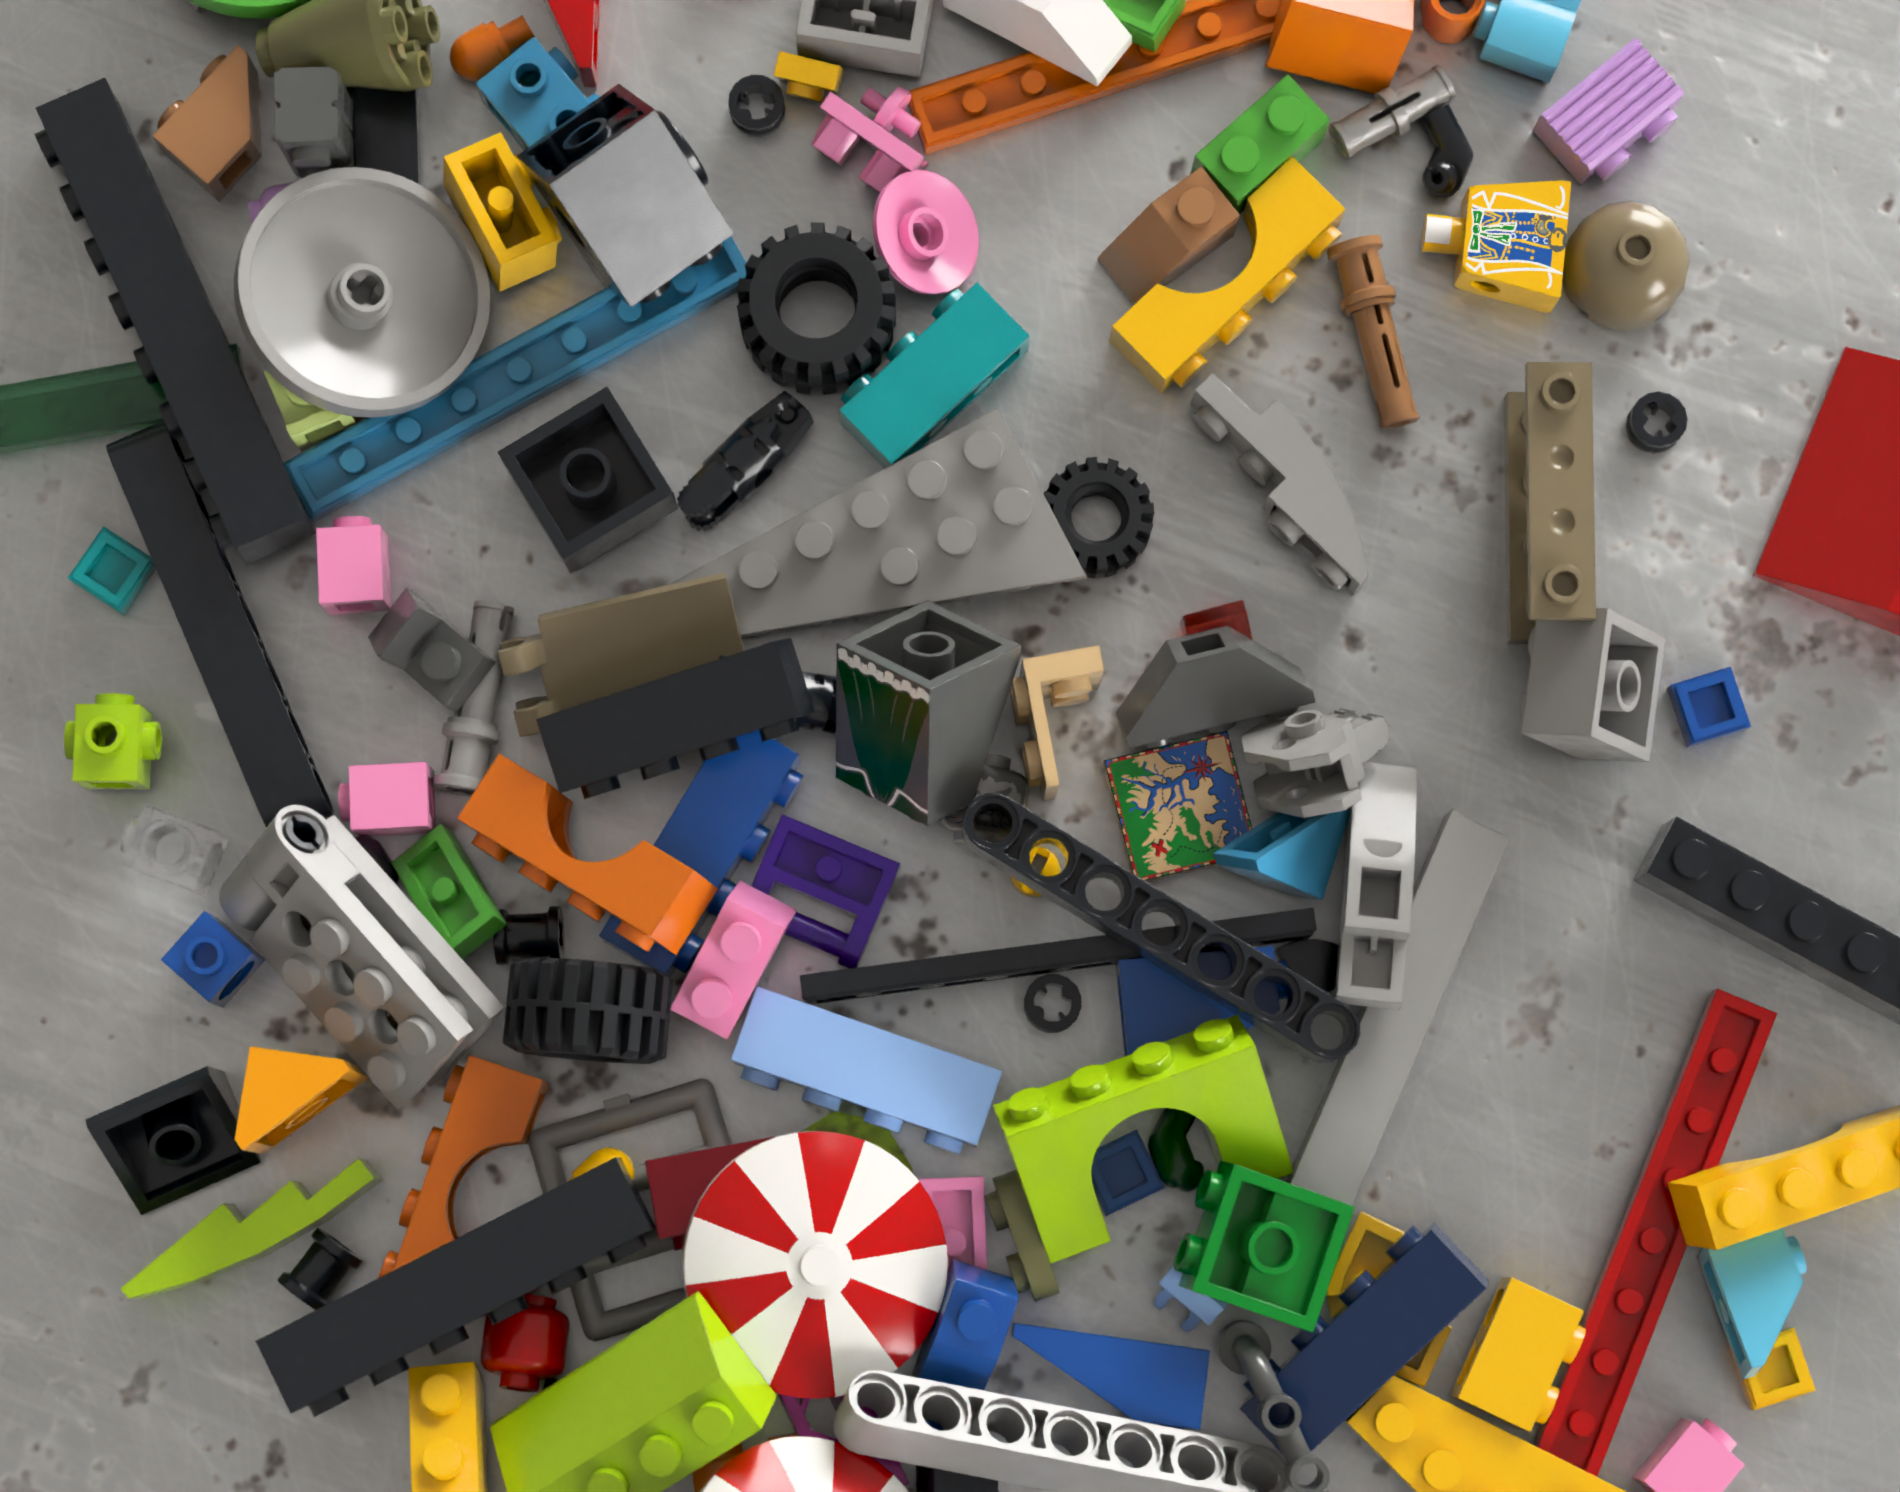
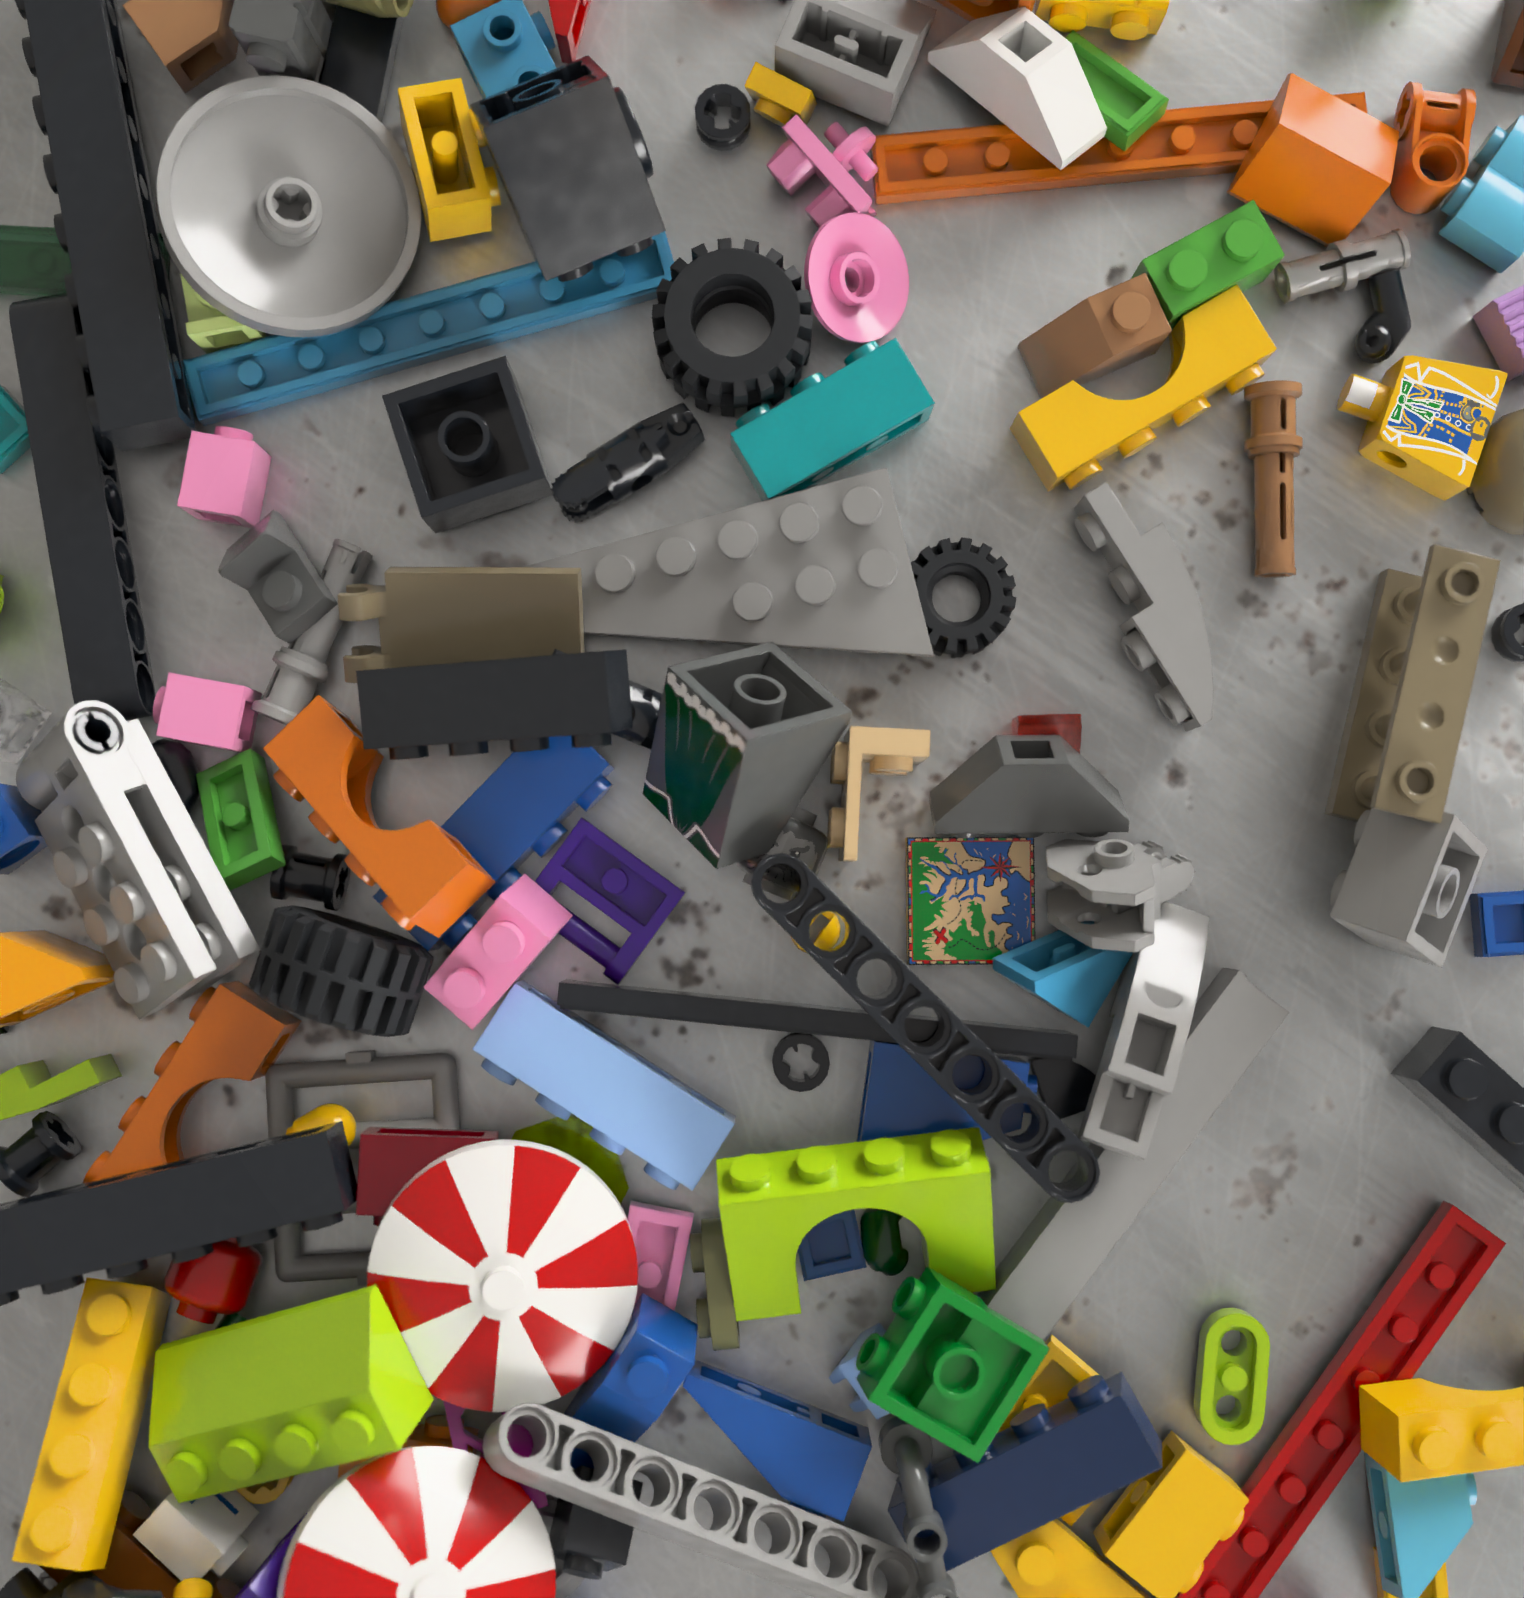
camera: 15 degrees right, 5 degrees up
none -> lime plate [1194,1308,1270,1445]

